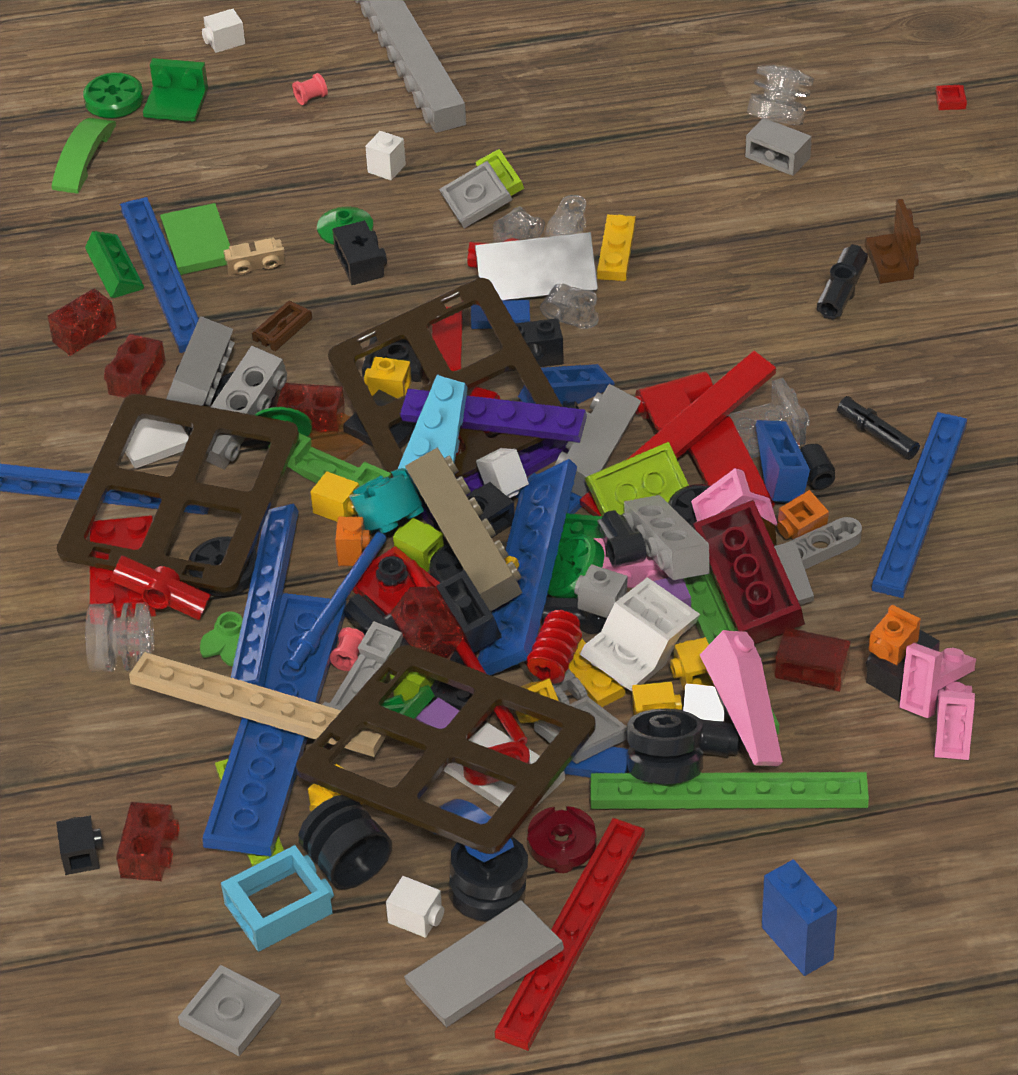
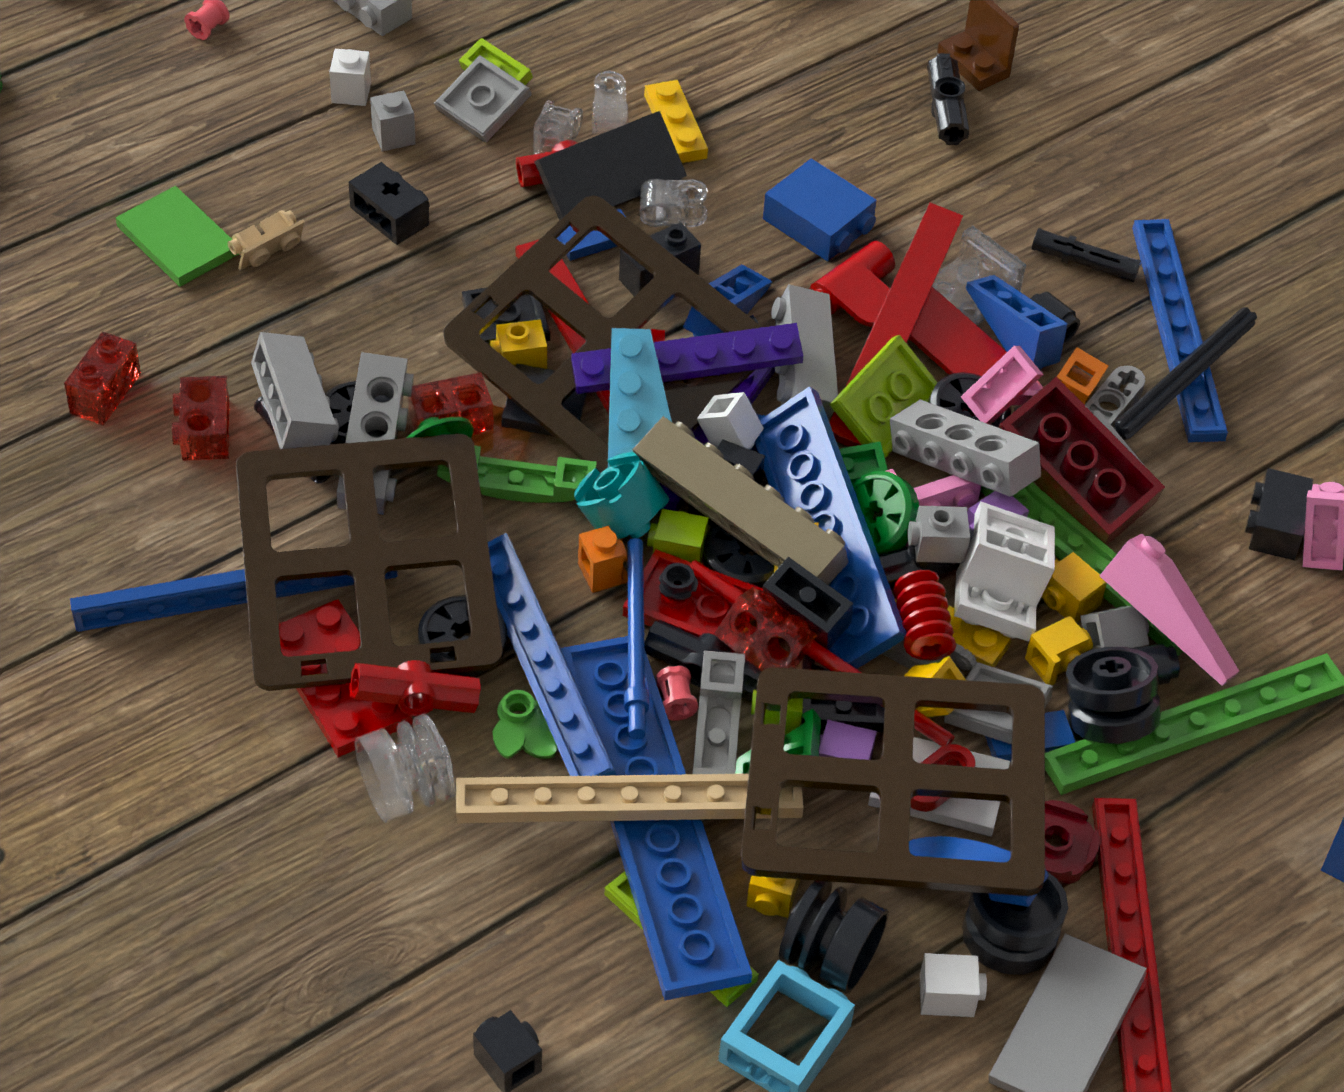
camera: 30 degrees left, 5 degrees up
green slope [85,231,144,298] -> none
white tile [111,419,189,469] -> none
clear red brick [116,802,179,882] -> none
blue tile [120,197,199,353] -> none
green bracket [143,58,208,122] -> none
reddish brown tile [252,300,313,352] -> none
yellow brick [310,471,359,522] -> none
green dish [317,206,374,245] -> none
black piece [598,510,647,567] -> none
clear red brick [775,628,851,692] -> none
orange brick [869,605,921,665] -> none
none -> light grey brick [370,90,416,151]
none -> blue brick [763,158,877,262]
none -> black axle [1114,307,1257,440]

